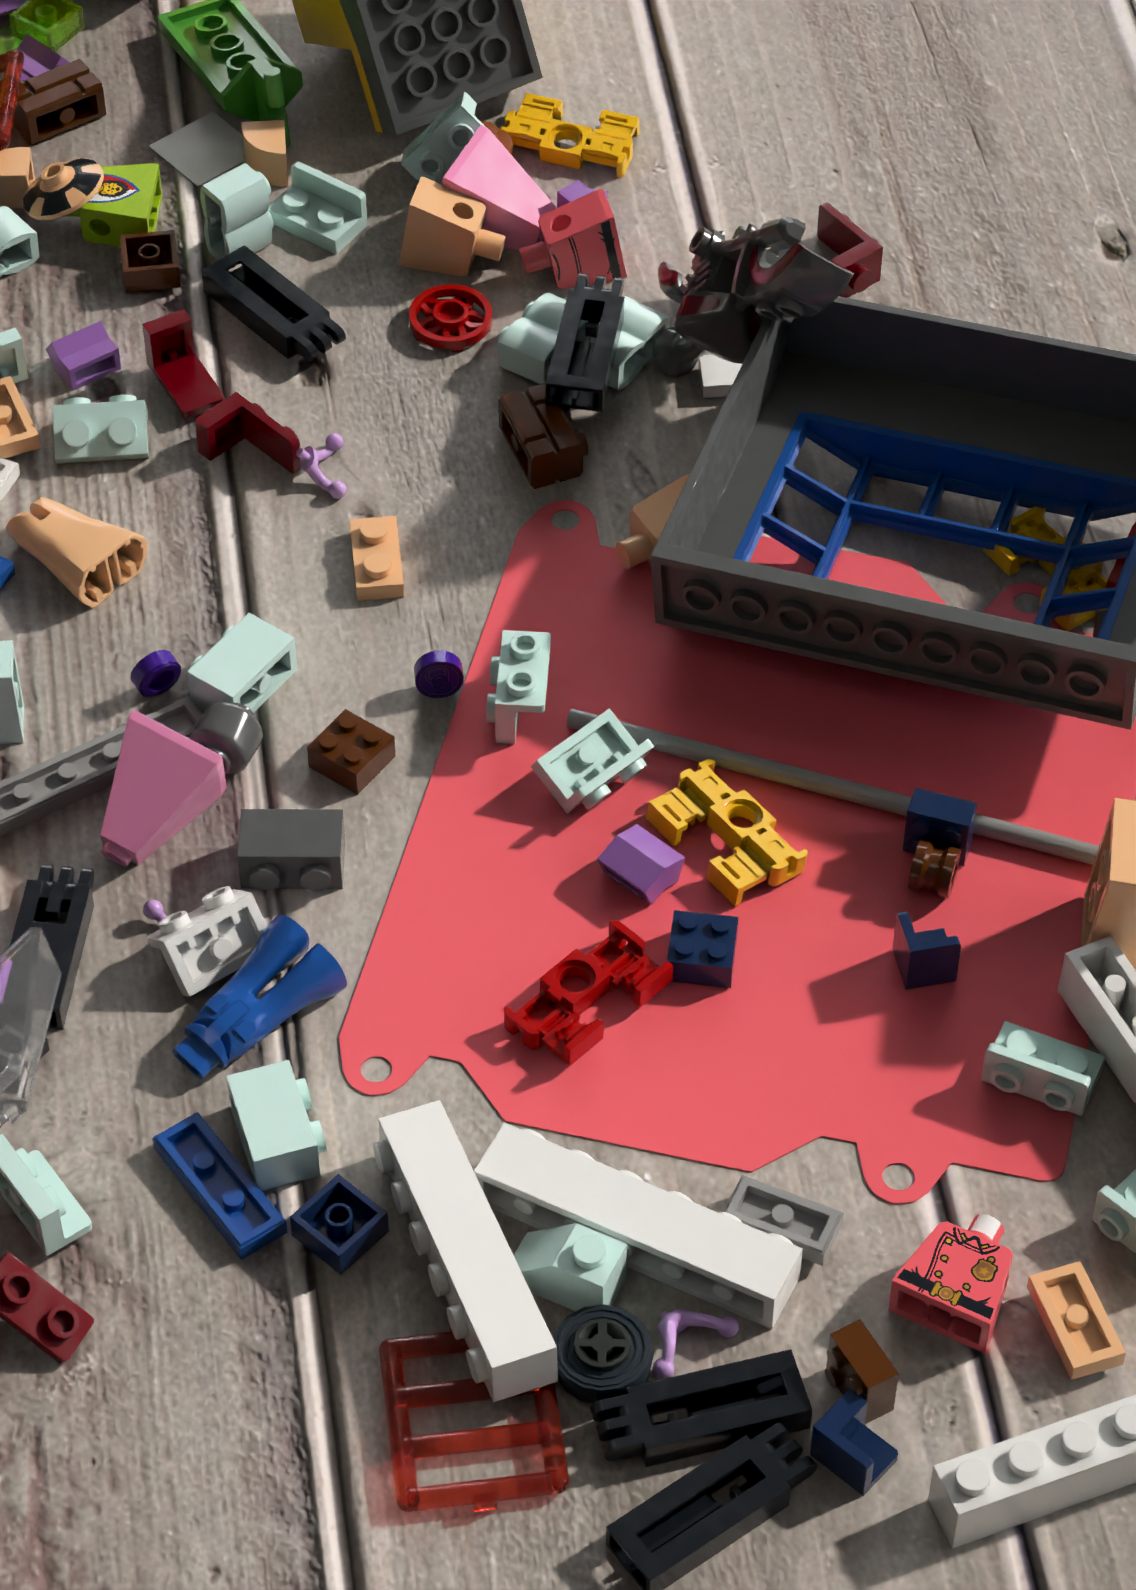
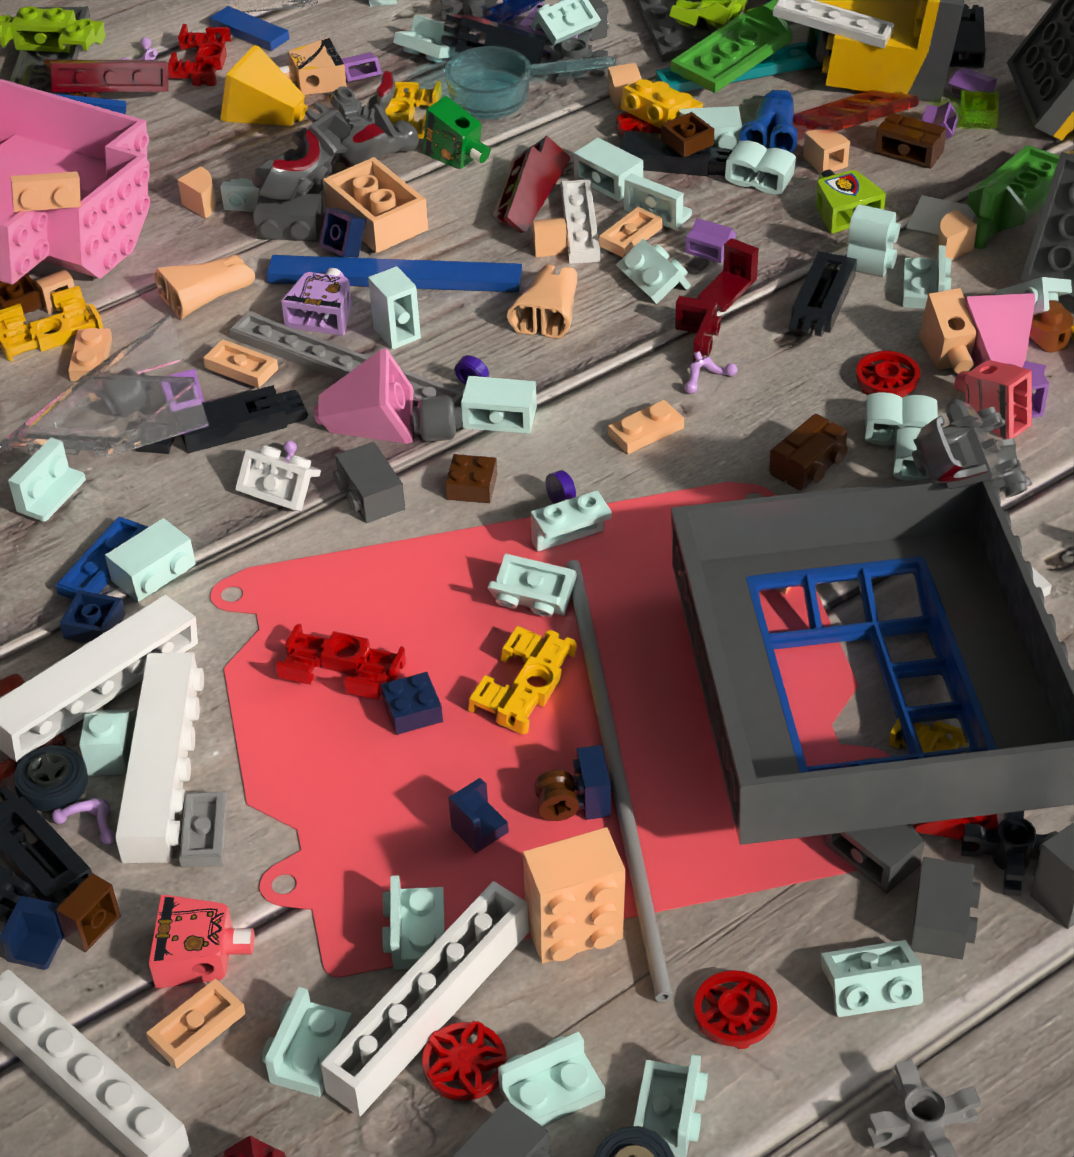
camera: 65 degrees right, 5 degrees down
dish [23,158,104,220] -> none
reddish brown piece [120,230,181,293] -> none
blue piece [172,914,347,1079] -> none
black hinge [545,273,625,412] -> none
medium lavender piece [597,824,685,905] -> none

